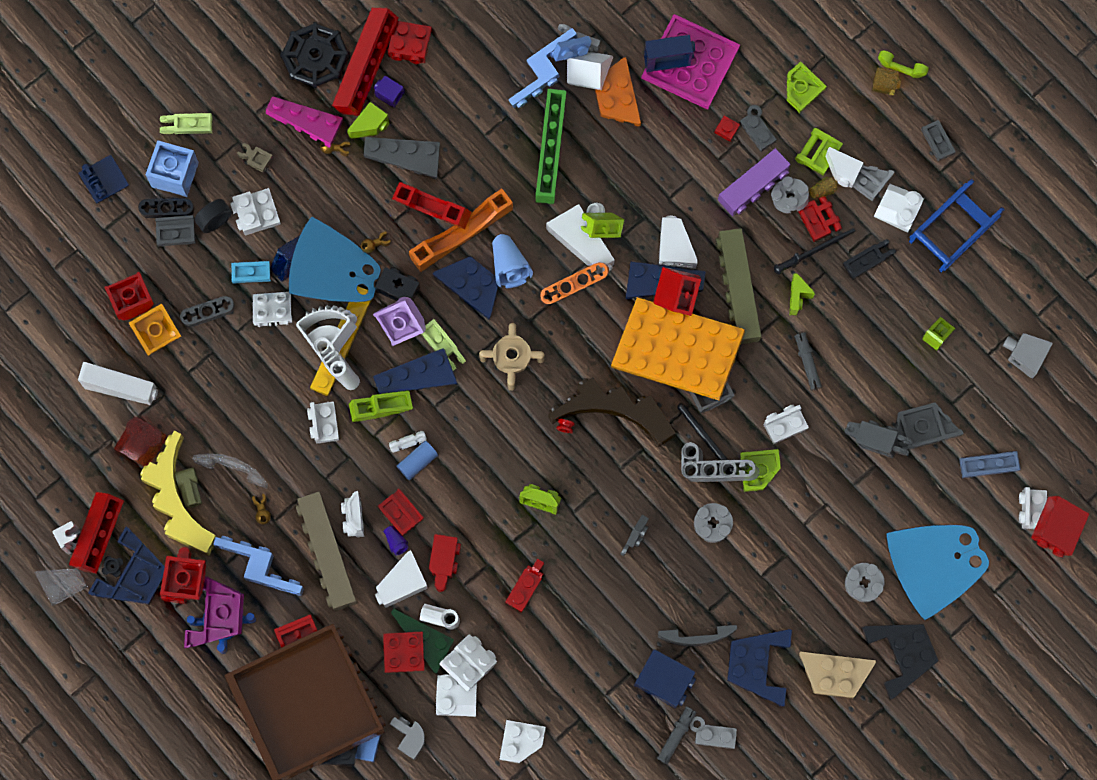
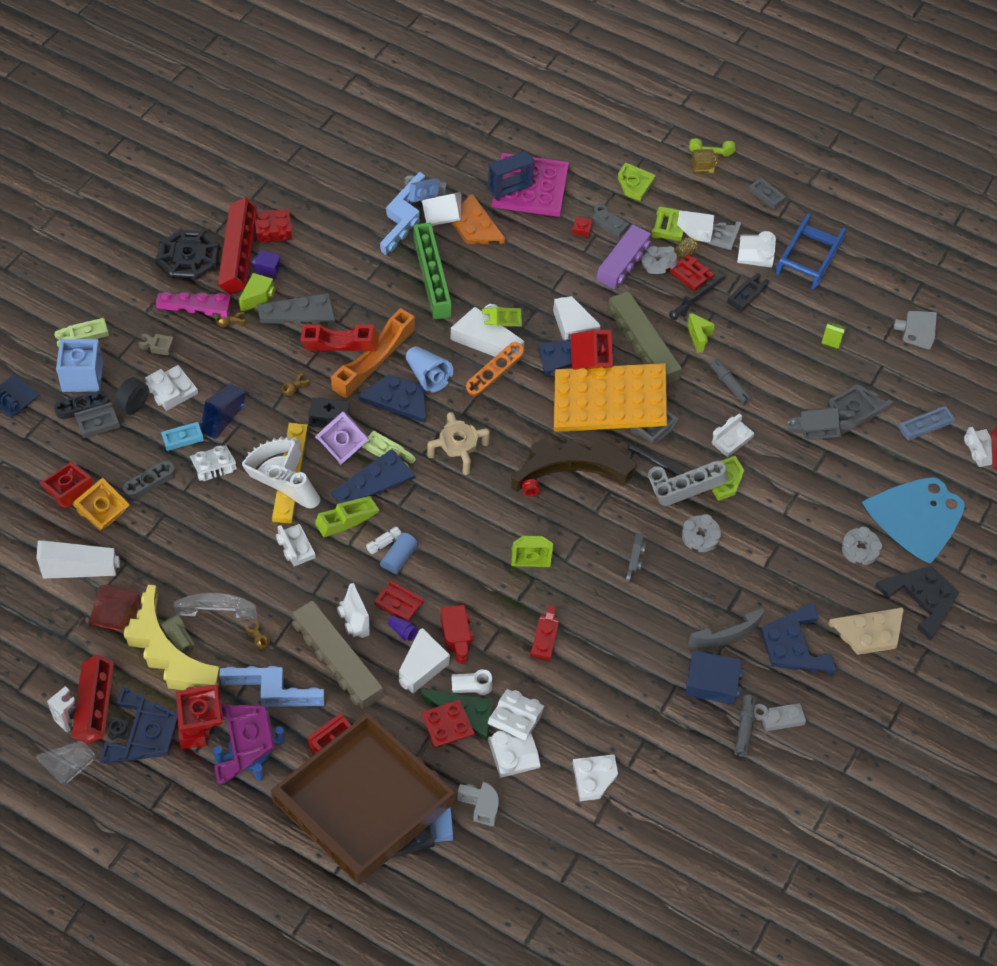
camera: 20 degrees left, 20 degrees down
dark azure piece [289,217,381,302] -> none

